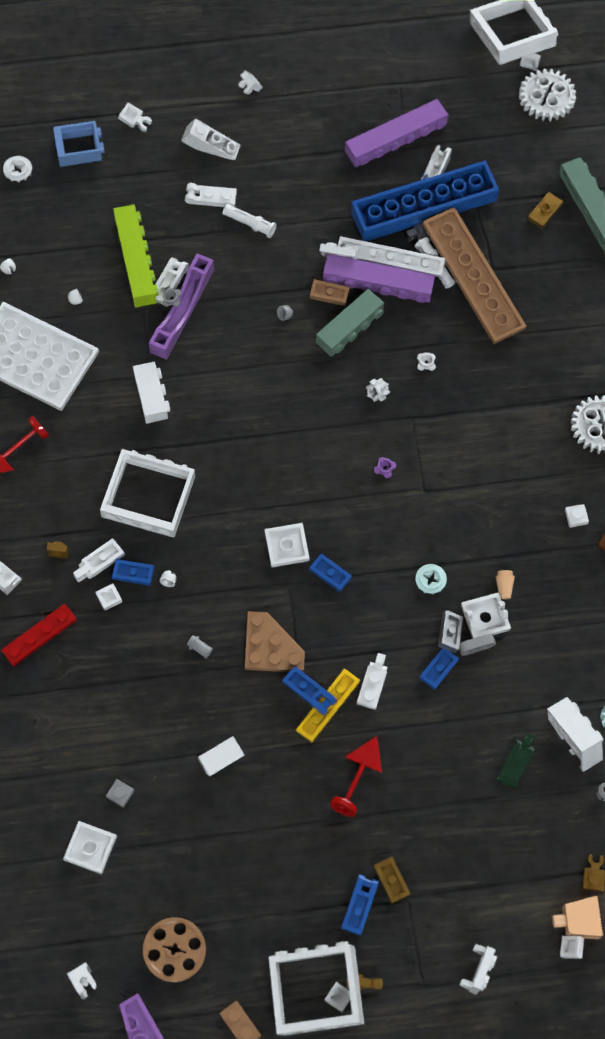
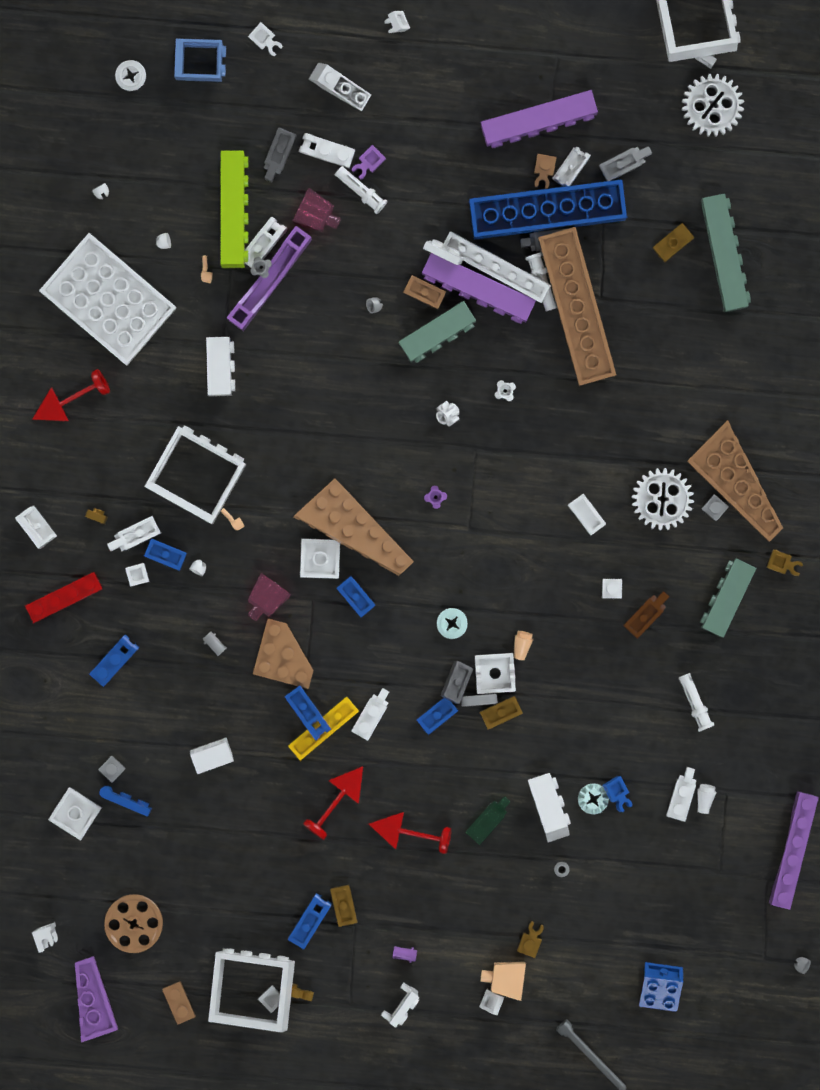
camera: 15 degrees right, 20 degrees up
none -> blue plate [89,634,140,687]
none -> blue plate [99,786,152,817]
none -> light nougat hand [201,255,213,283]
none -> light nougat hand [221,508,244,530]
none -> clear pink torso [248,573,292,621]
none -> flat silver hinge [264,128,297,182]
none -> clear pink torso [292,188,341,232]
none -> medium nougat wing [294,479,414,576]
none -> medium lavender plate [352,145,386,180]
none -> red piece [369,812,452,854]
none -> medium lavender pin [393,946,417,963]
none -> pearl gold plate [480,696,523,729]
none -> medium nougat plate [534,154,556,189]
none -> white tile [568,494,606,536]
none -> light grey hinge [599,146,652,181]

